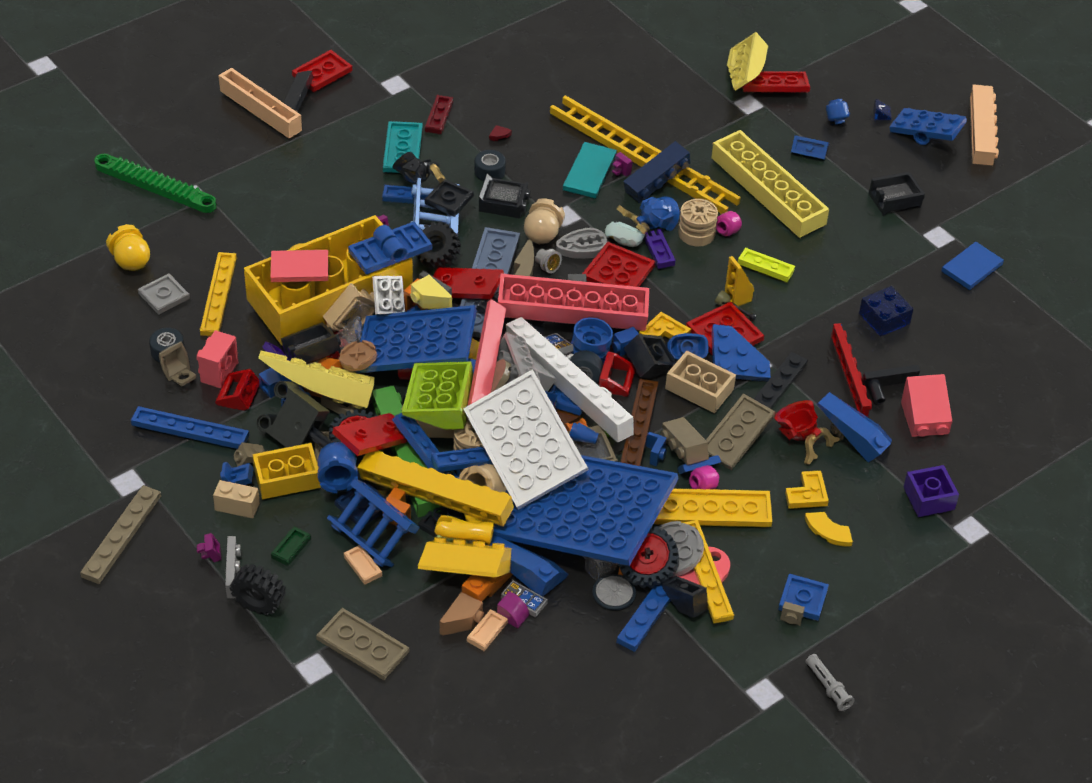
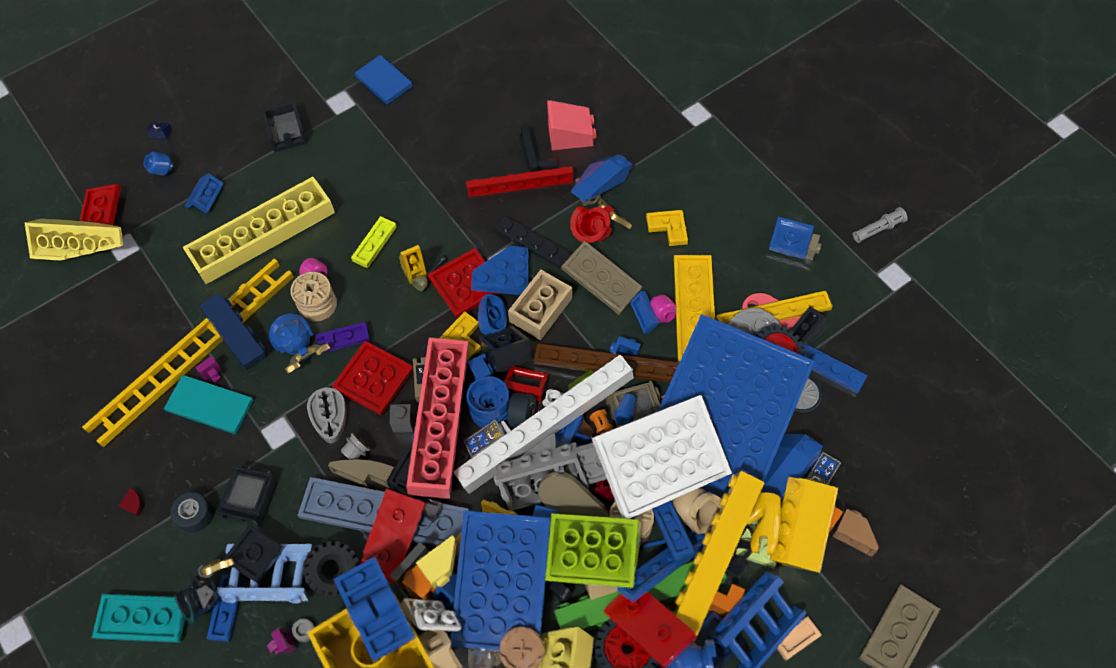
camera: 85 degrees left, 15 degrees up
dark red tile [425,95,453,134] -> none
light nougat tile [467,609,508,651] -> none
coral tile [468,299,506,405] -> none
magenta brick [497,591,529,629] -> none
tan tile [524,198,565,244] -> none
light aqua piece [605,222,644,247] -> none
dark tan brick [661,417,709,465] -> none
yellow tile [805,512,853,546] -> none
clear blue brick [859,286,914,337] -> none
blue plate [889,108,967,145] -> none
dark purple brick [903,465,959,517] -> none
light nougat brick [970,85,999,166] -> none

